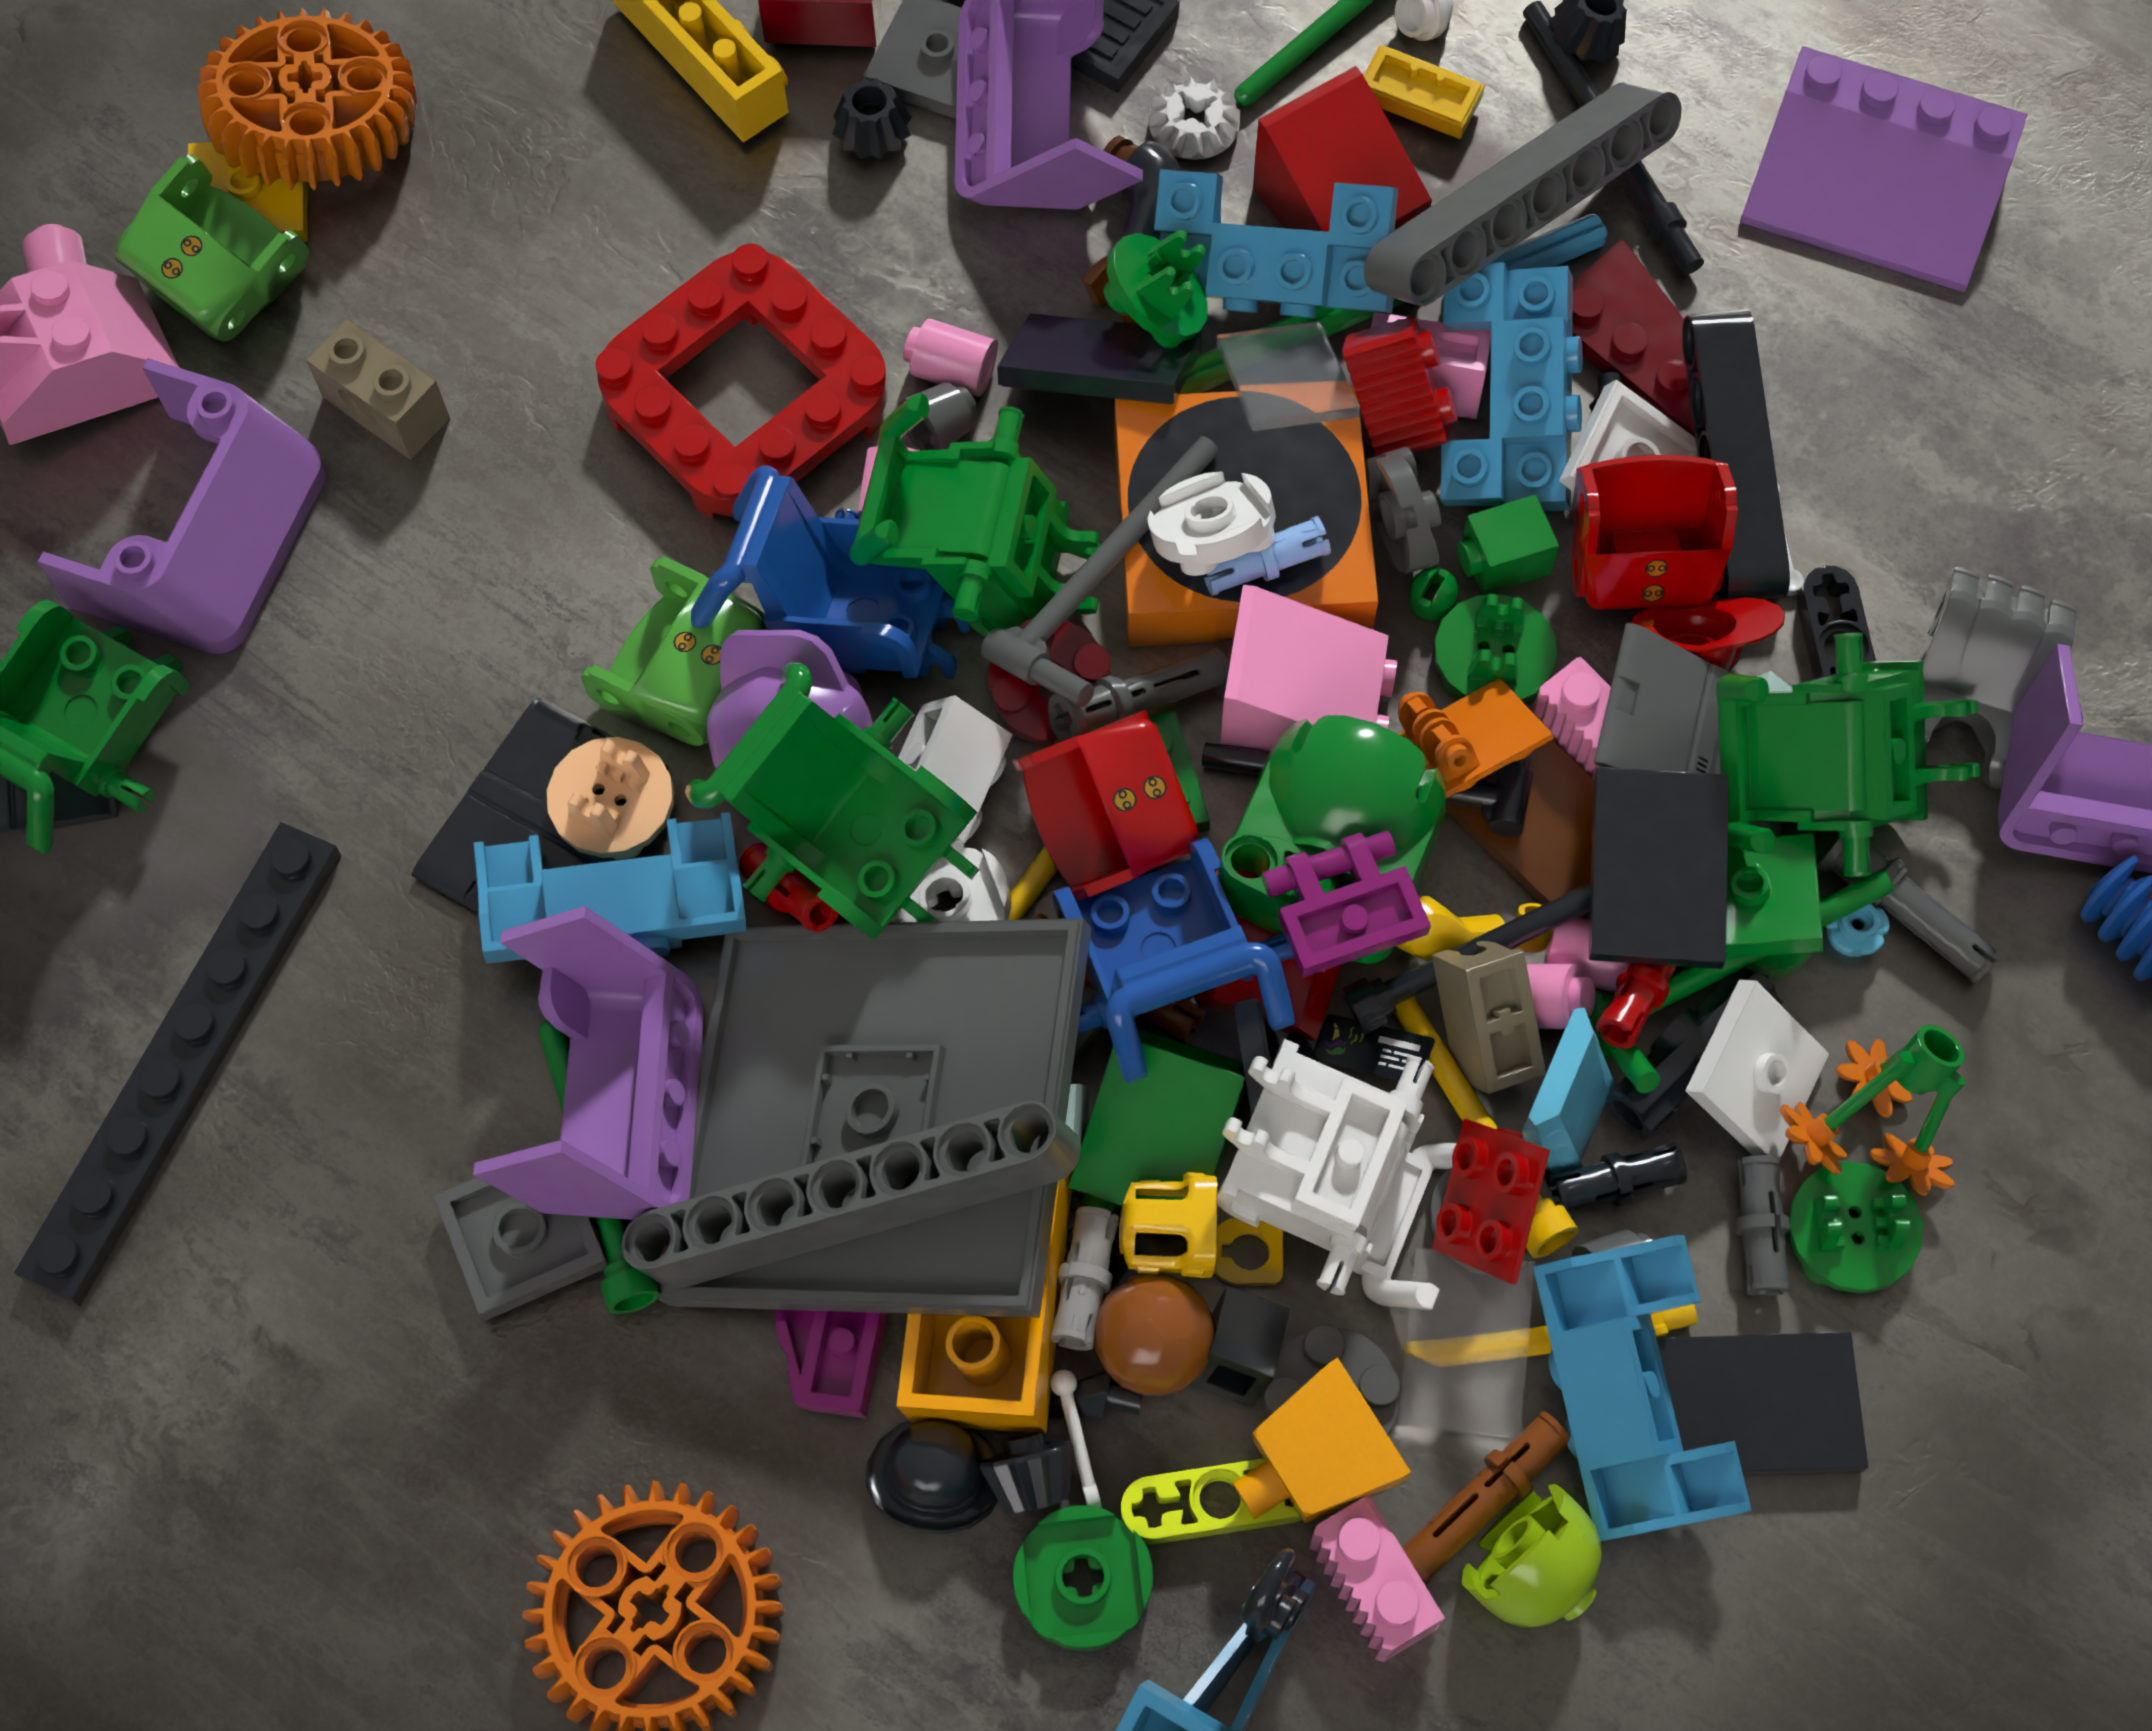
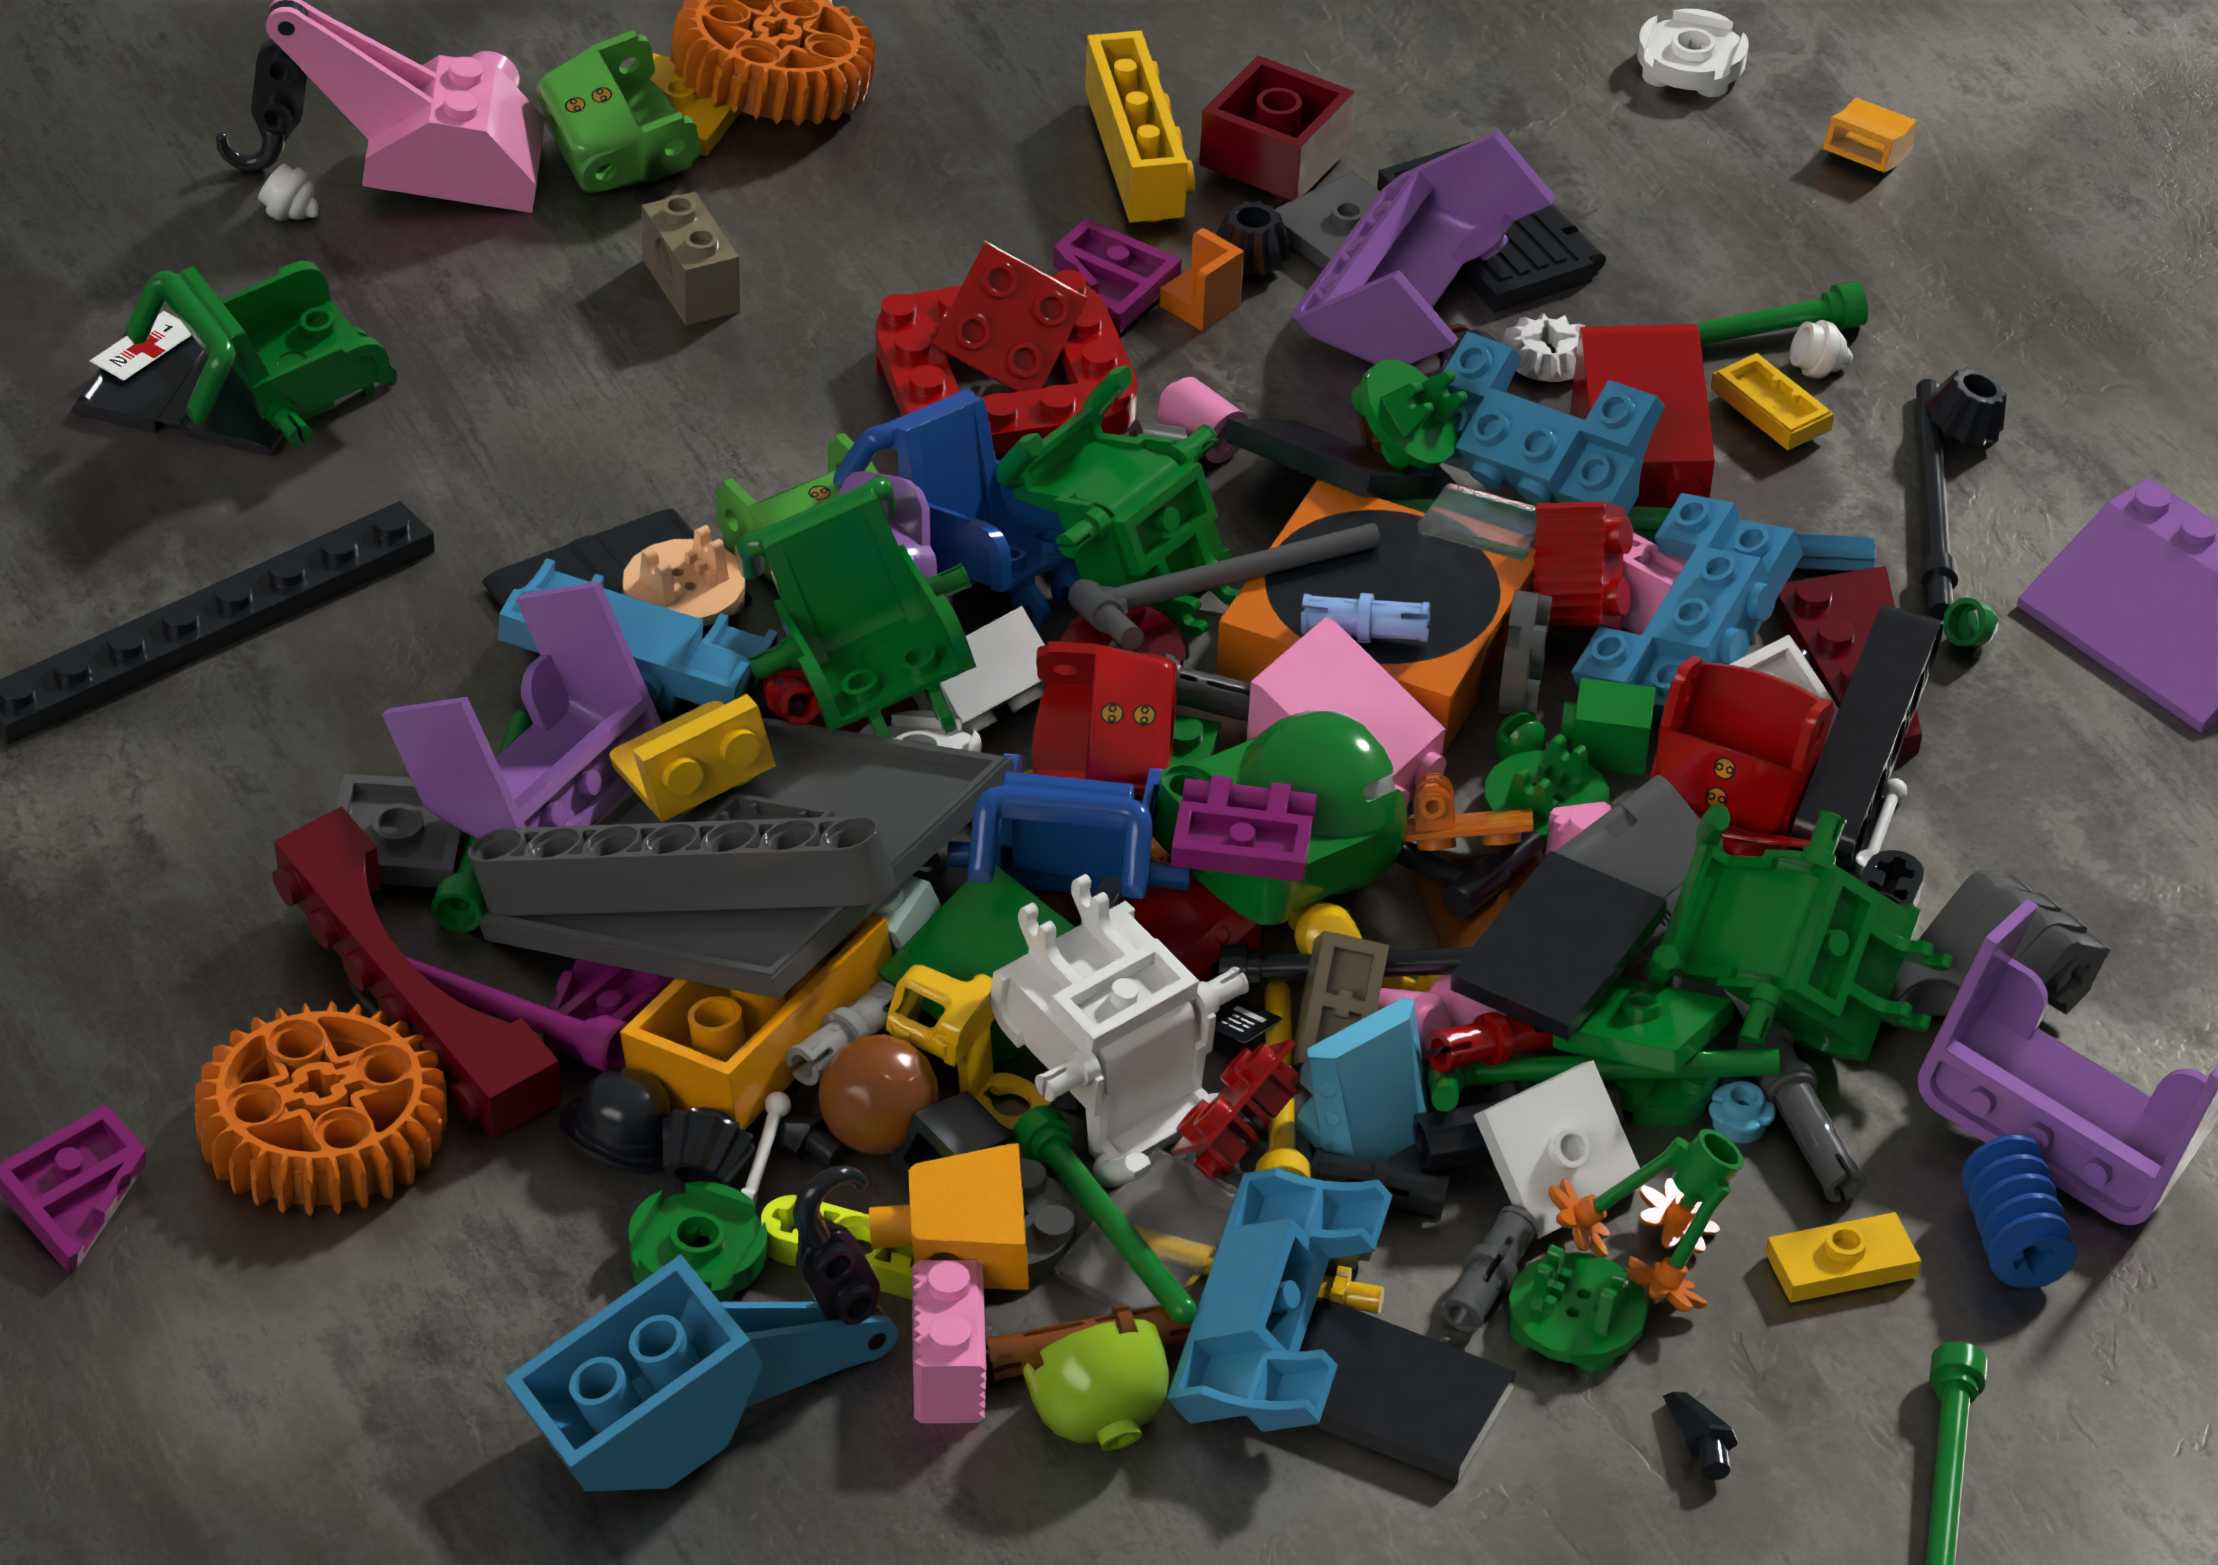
camera: 25 degrees right, 25 degrees down
medium lavender windscreen [37,358,327,654] -> none
white plate [1147,472,1276,576] -> none
dark grey beam [1364,81,1682,306] -> none
none -> dark red arch [272,806,562,1140]
none -> magenta piece [403,955,628,1072]
none -> yellow bracket [609,694,776,822]
none -> red hinge [931,241,1088,392]
none -> green piece [1012,1105,1197,1324]
none -> magenta wing [1053,218,1182,333]
none -> orange panel [1159,228,1244,331]
none -> black bar [1663,1392,1738,1480]
none -> yellow plate [1765,1212,1921,1303]
none -> green hinge [1943,597,1998,648]

